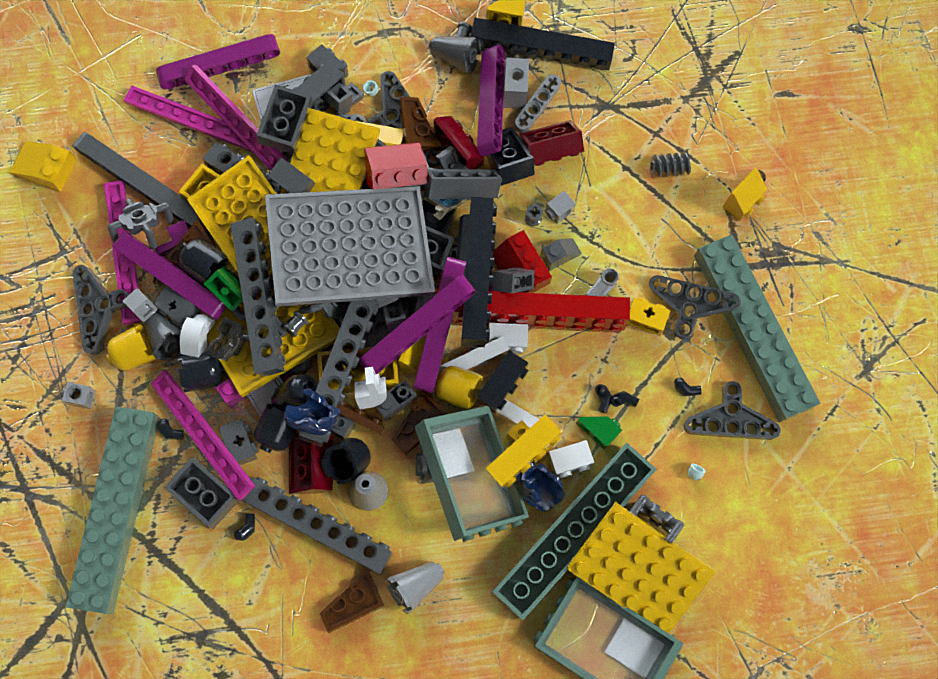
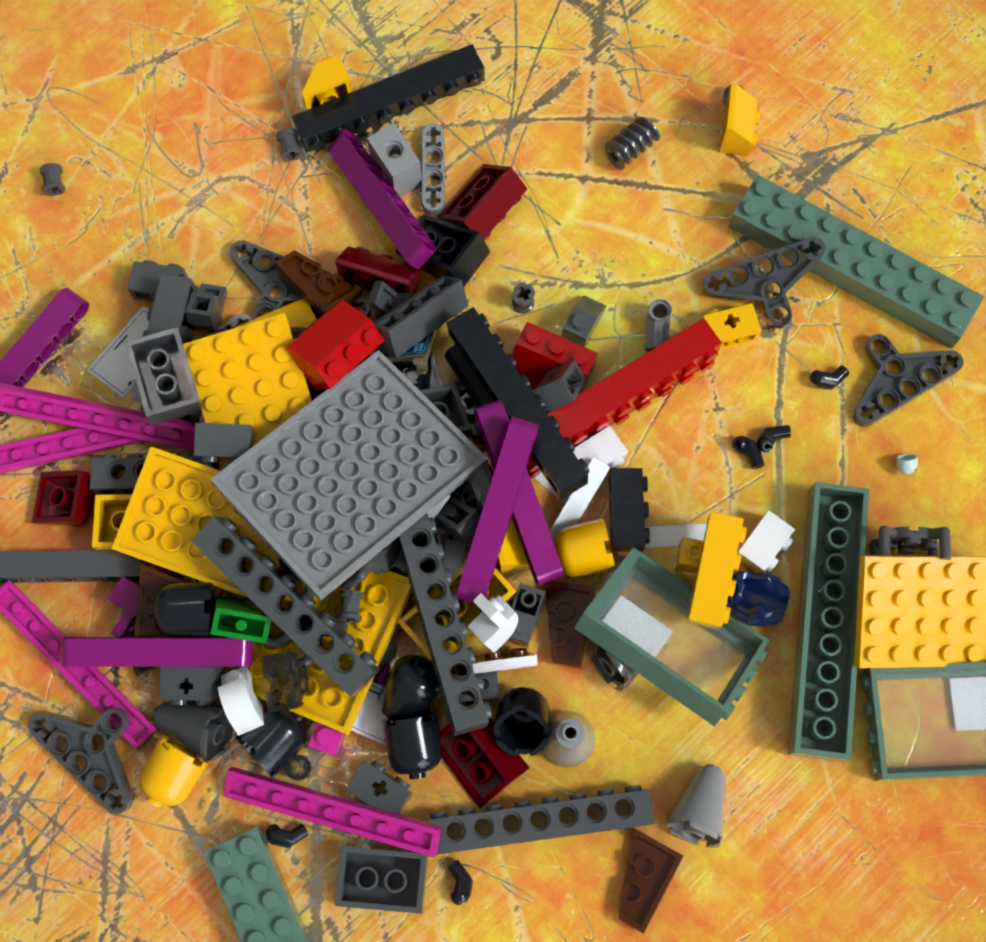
camera: 30 degrees left, 0 degrees up
light grey brick [61,382,96,409] -> none
dark grey plate [107,198,174,249] -> none
light grey brick [123,288,158,322] -> none
dark blue hair [284,388,341,436] -> none
light aqua hinge [363,80,379,96] -> none
dark grey cone [429,36,481,73] -> none
light grey brick [545,191,576,224] -> none
green slope [576,416,622,450] -> none
none -> dark red slope [32,470,94,527]
none -> clear smoke bush [285,755,312,781]

